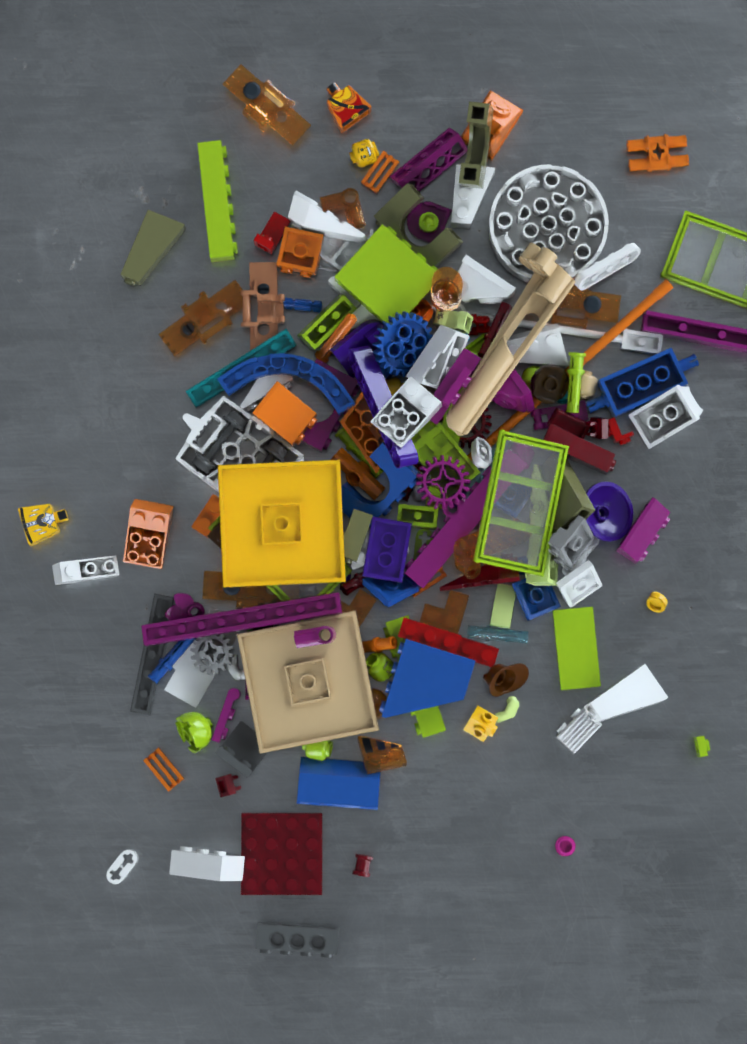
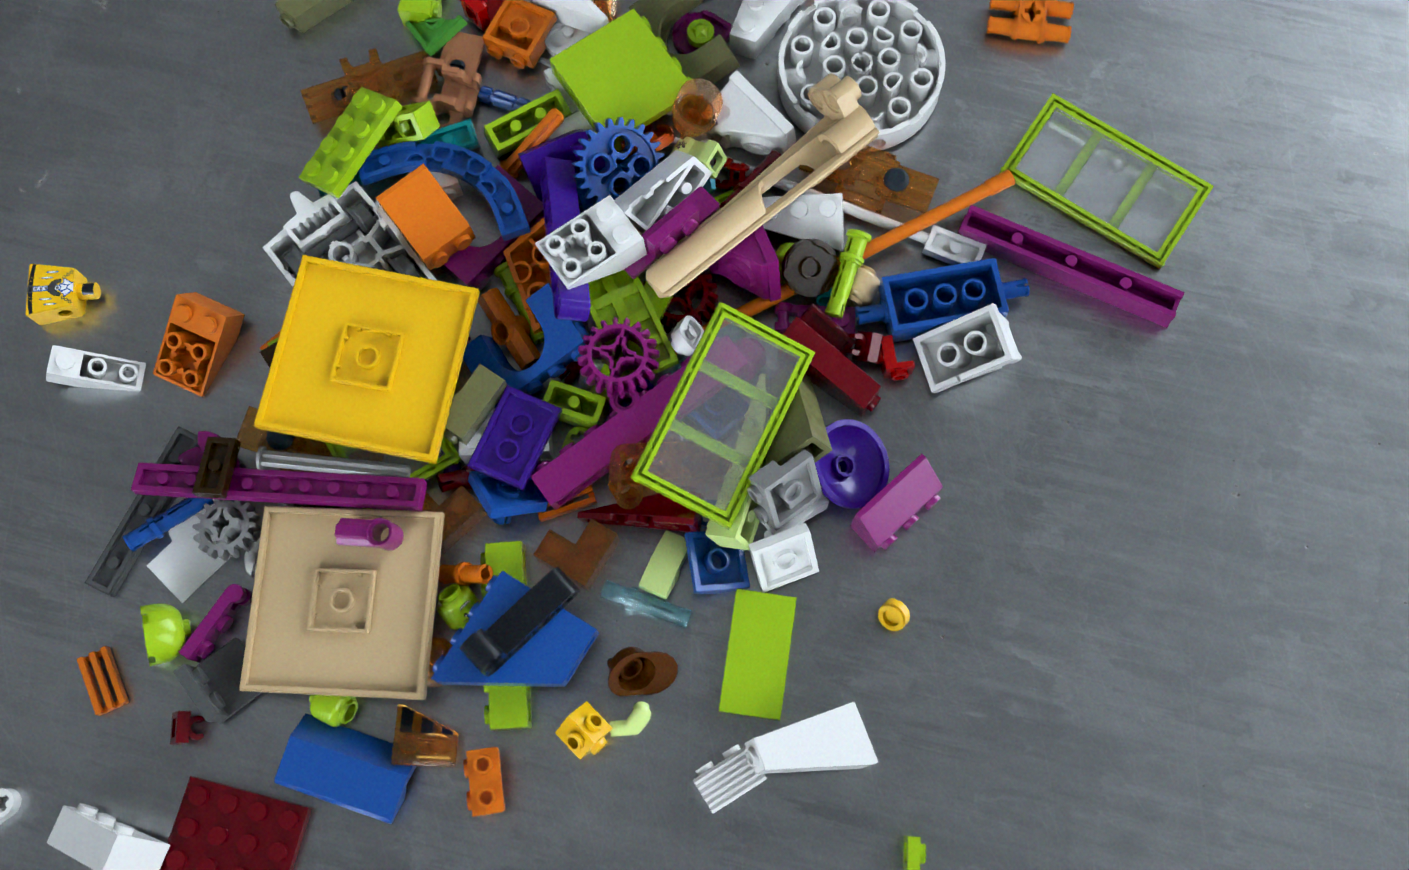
camera: 15 degrees right, 10 degrees down
red bracket [398,617,499,668] -> none
white plate [575,243,641,290] -> none
none -> dark brown plate [192,437,241,499]
none -> light grey axle [256,446,411,477]
none -> lime plate [298,87,403,199]
none -> lime brick [377,101,440,147]
none -> bright green tile [405,15,468,57]
none -> black beam [460,567,580,677]
none -> orange bracket [463,747,505,817]

